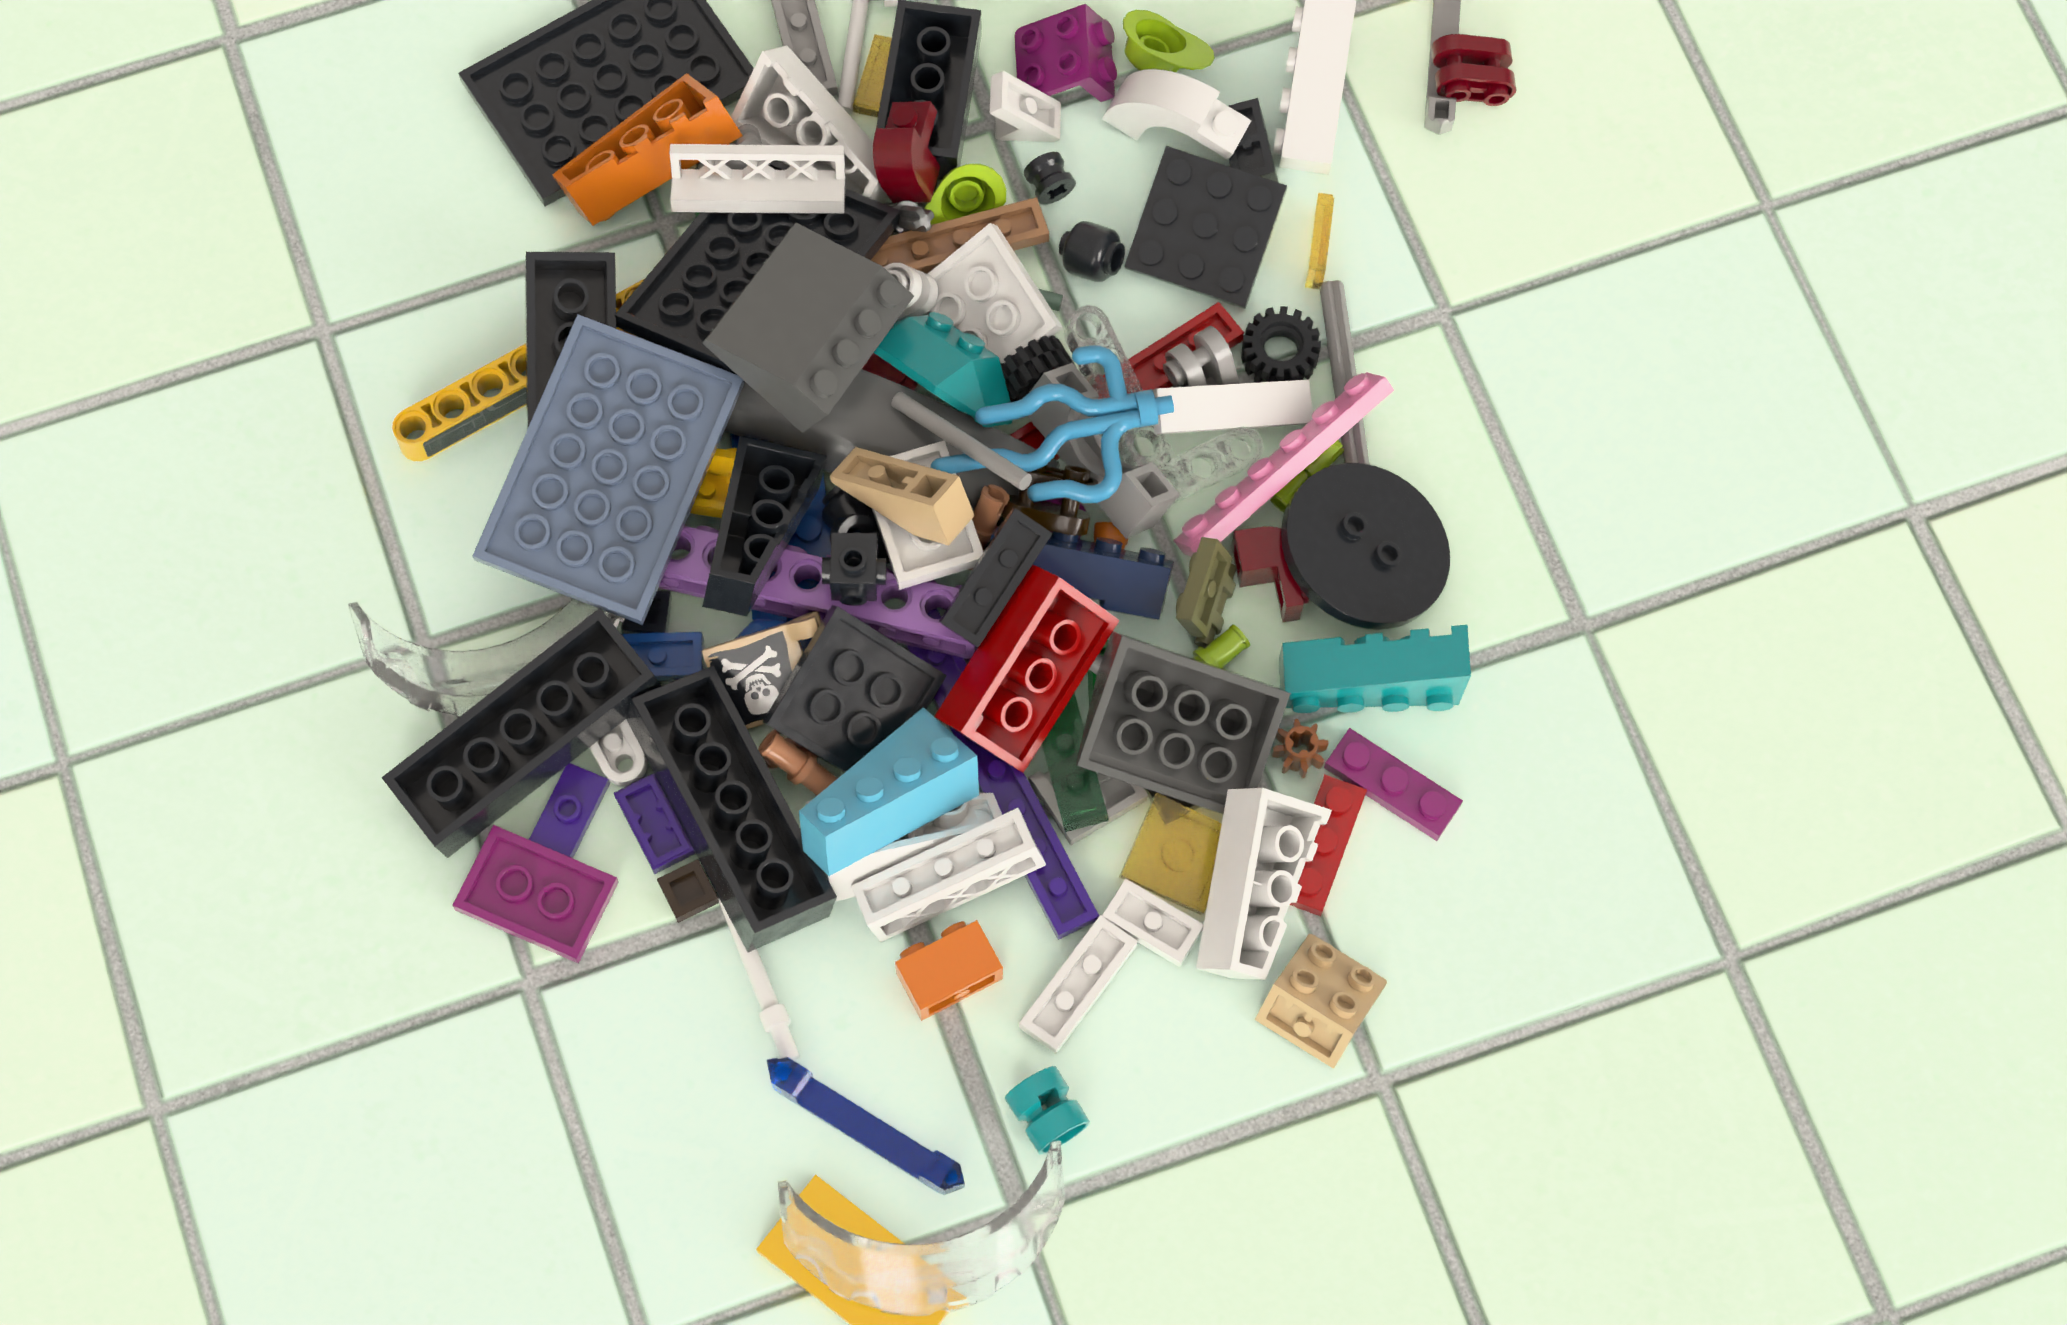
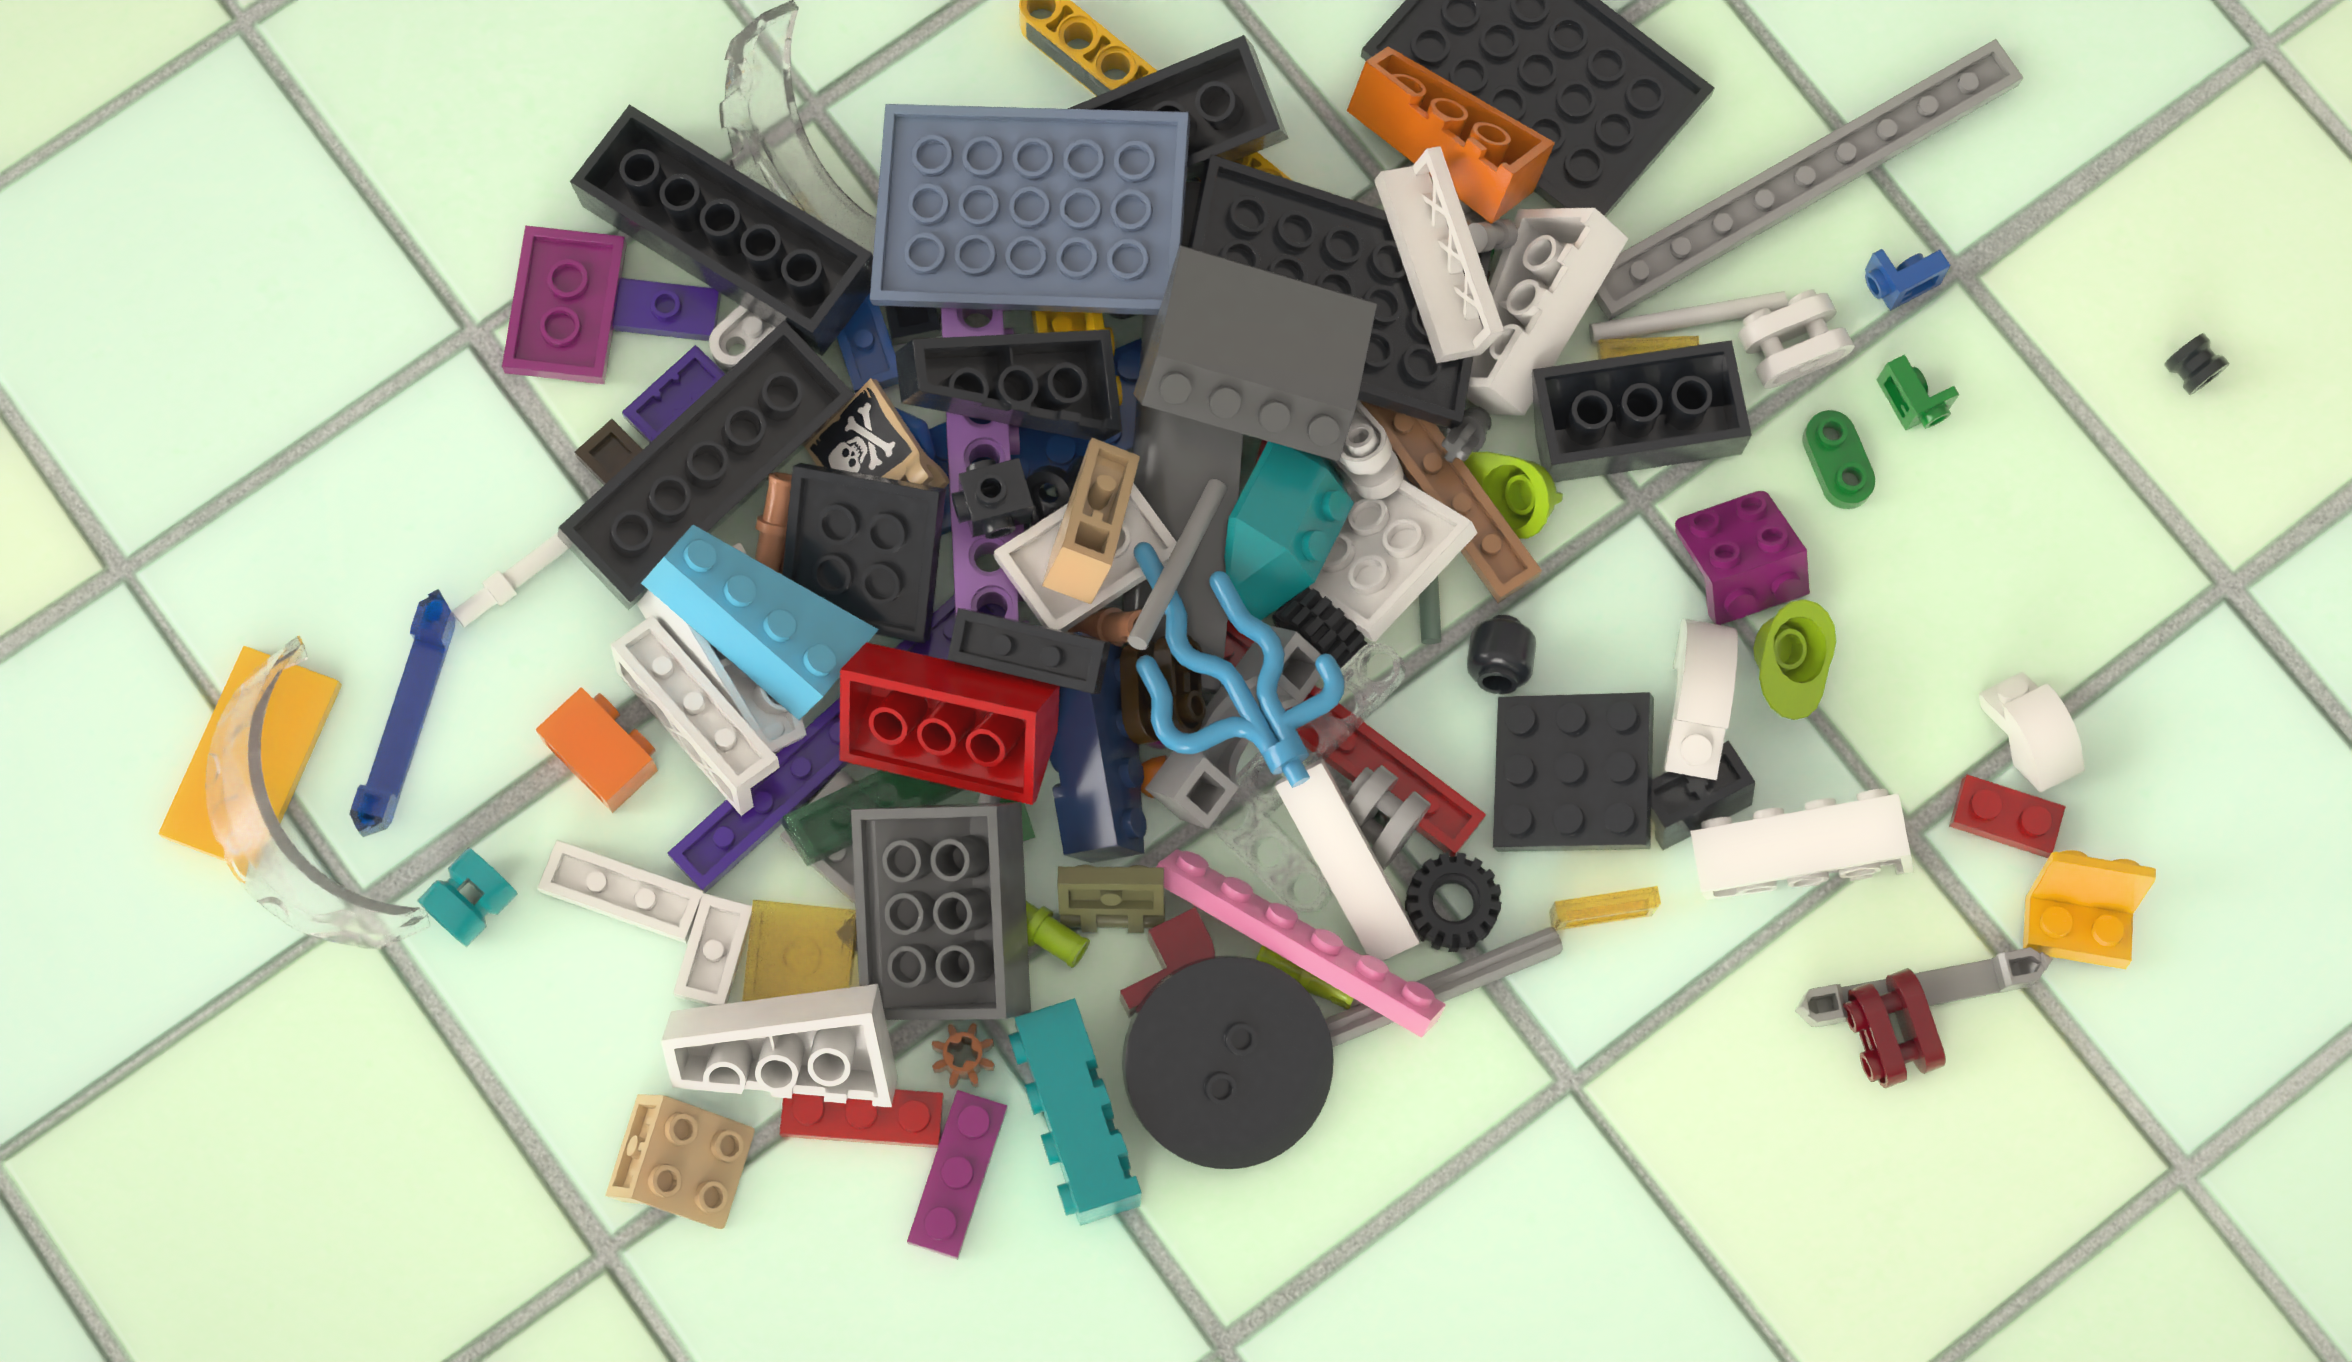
camera: 70 degrees right, 5 degrees up
dark red brick [873,101,941,203] -> none
white slope [990,71,1061,142] -> none
black wheel [1024,151,1076,204] -> none

